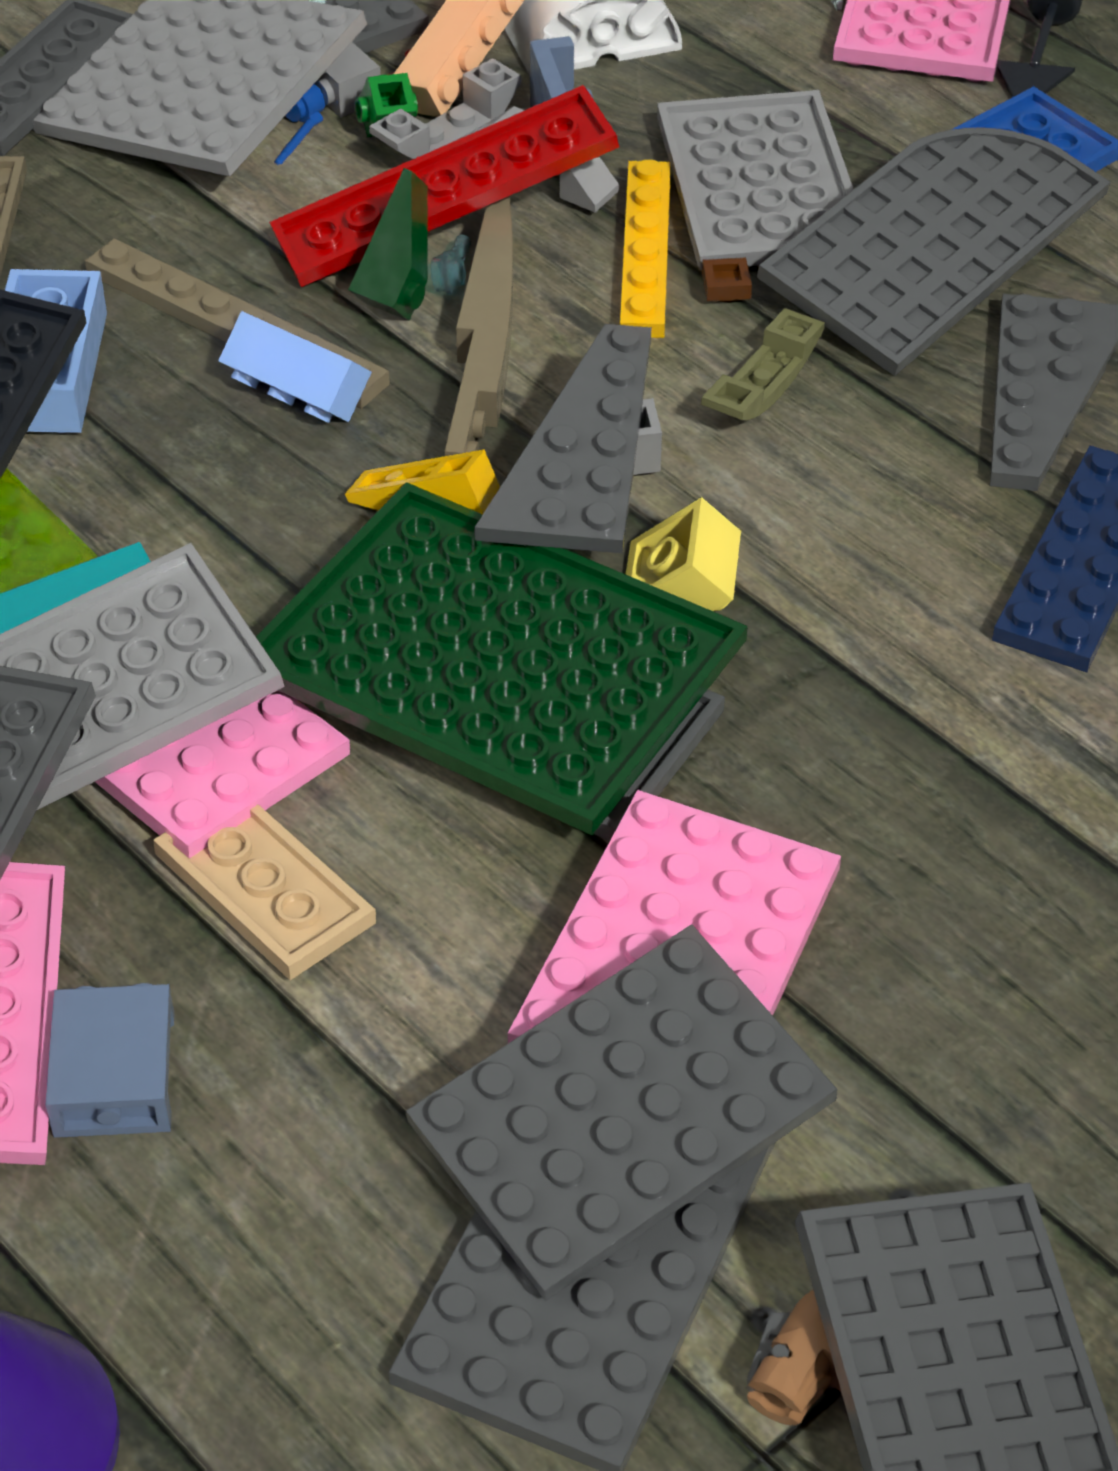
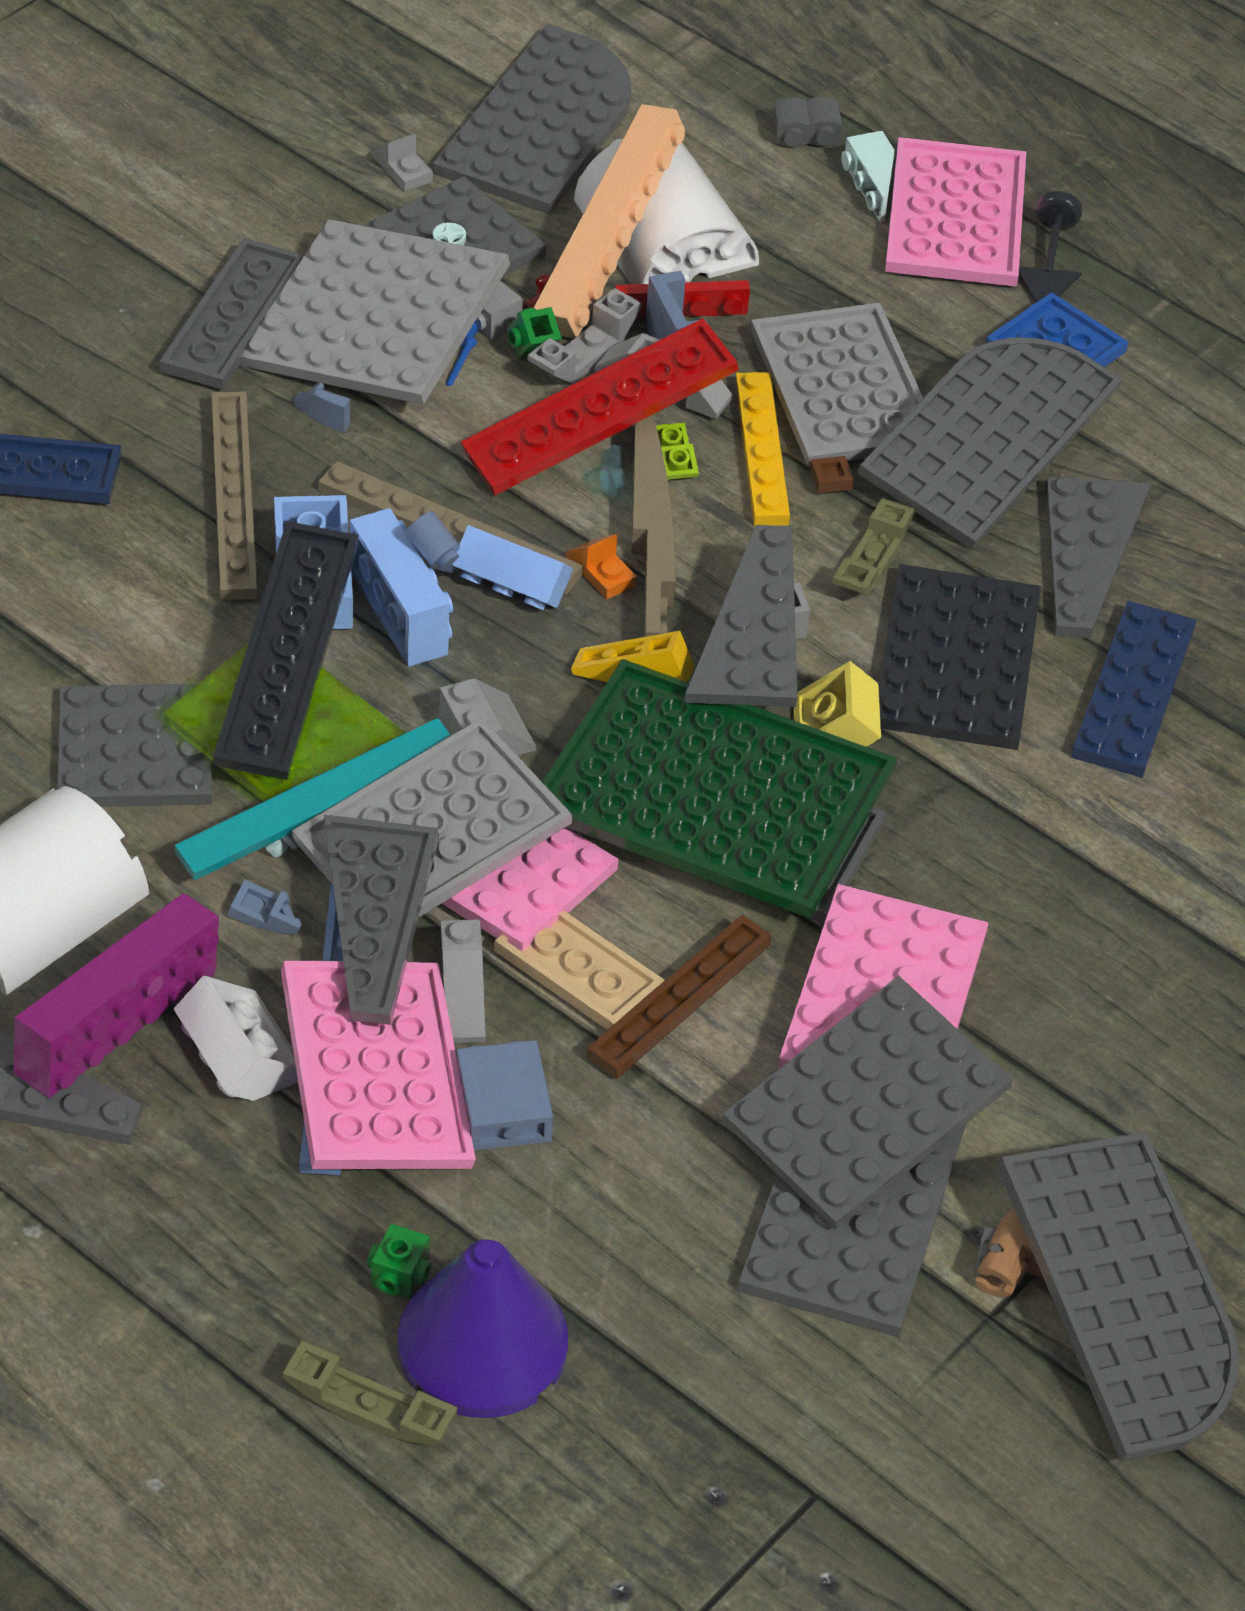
camera: 10 degrees left, 0 degrees up
dark green slope [348,168,428,321] -> none
none -> sand blue slope [293,382,350,433]
none -> light blue brick [350,508,453,667]
none -> sand blue door [405,511,461,574]
none -> light grey slope [439,678,536,756]
none -> light grey slope [440,920,486,1043]
none -> orange slope [566,534,637,600]
none -> reddish brown plate [587,915,772,1079]
none -> red plate [615,280,750,319]
none -> lime slope [656,422,699,480]
none -> black plate [878,564,1041,750]

